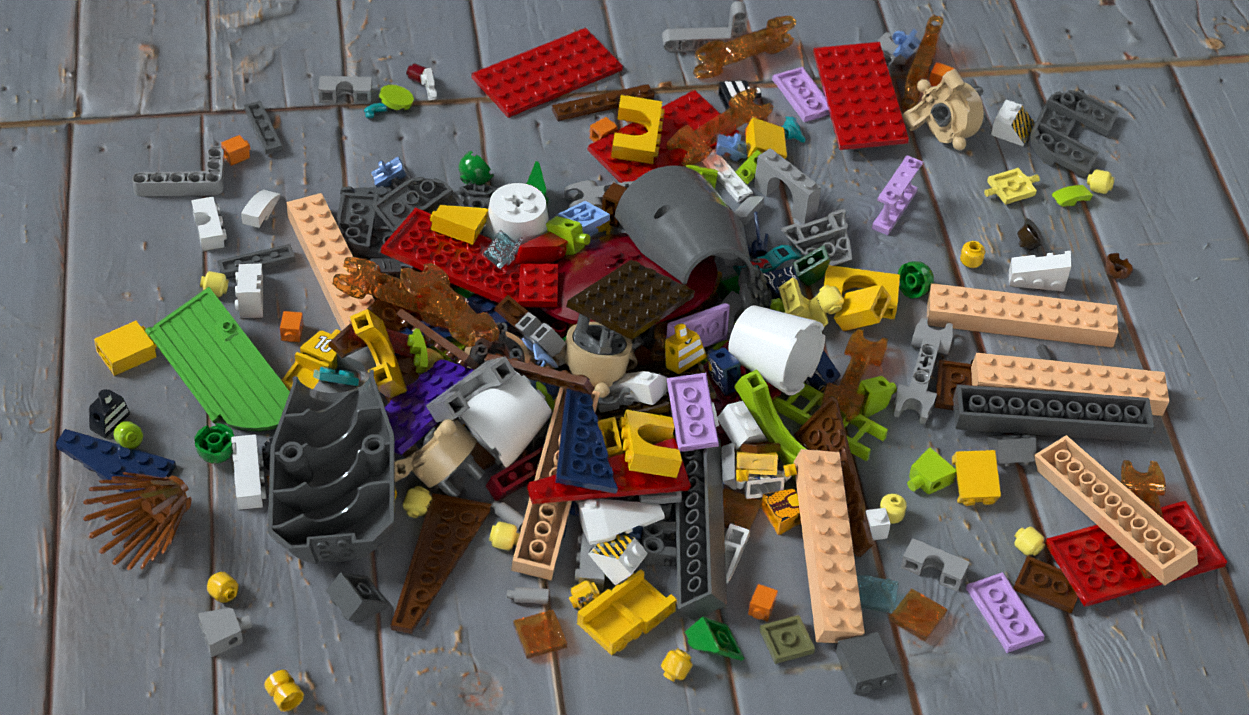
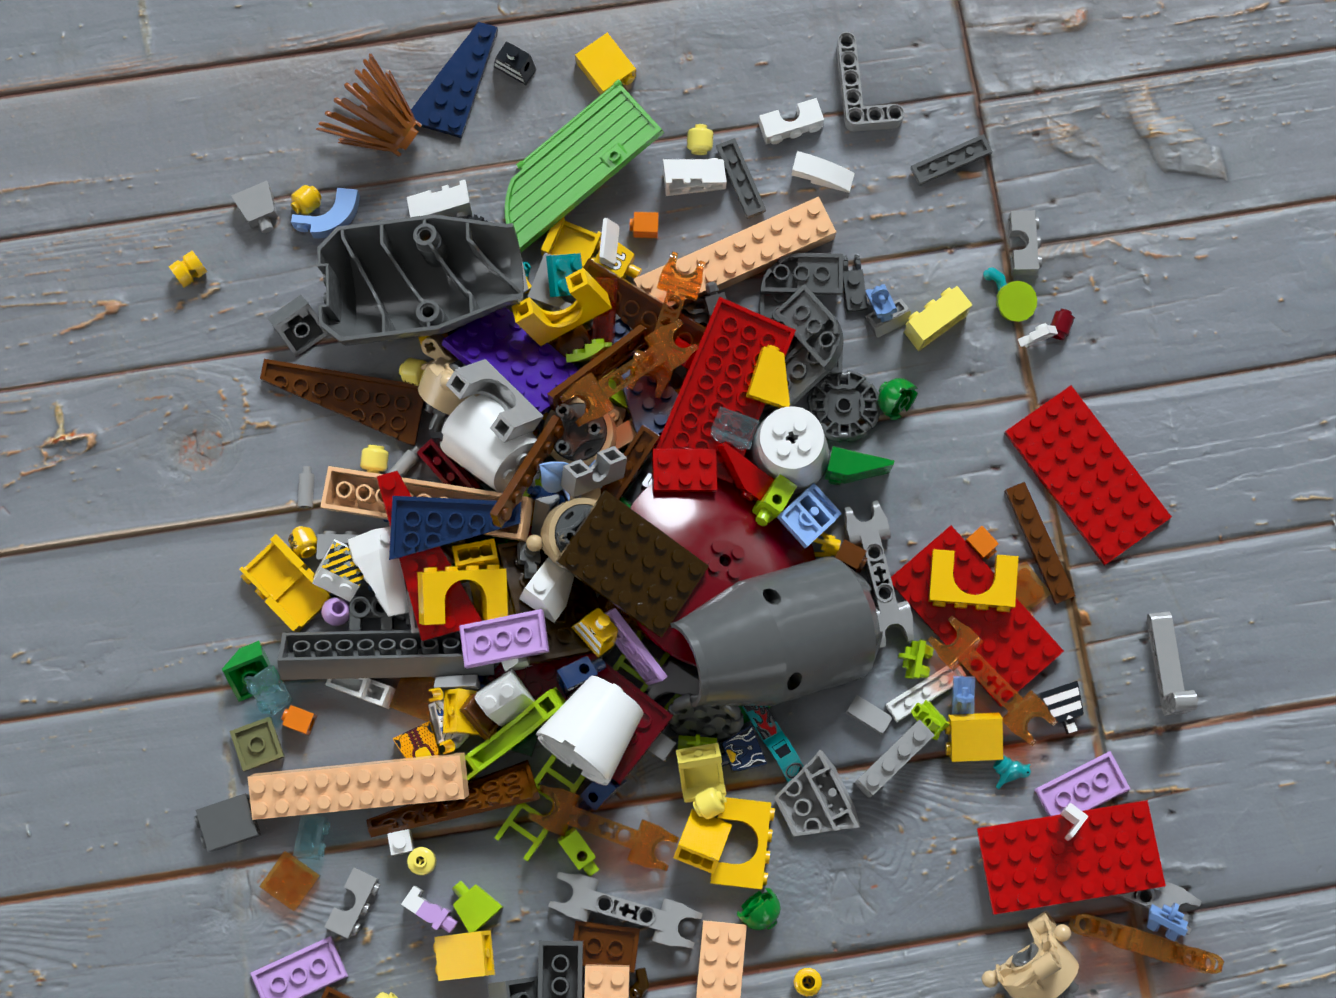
camera: 90 degrees right, 30 degrees up
lime head [114,421,143,449] -> none
green cylinder [194,423,235,464] -> none
orange brick [221,135,251,166] -> none
clear orange plate [513,610,567,659] -> none
yellow head [661,648,693,682] -> none
clear orange piece [693,16,796,79] -> none
dark blue plant [747,211,768,258] -> none
dark green slope [793,245,831,287] -> none
lavender fence [872,156,923,235] -> none
orange brick [929,62,956,87] -> none
none -> clear light blue bracket [245,665,293,715]
none -> light blue arch [291,188,360,239]
none -> lavender piece [321,597,349,626]
none -> lavender hips [401,886,458,933]
none -> white slope [599,218,619,265]
none -> light yellow brick [904,286,972,351]
none -> white panel [1060,803,1088,841]

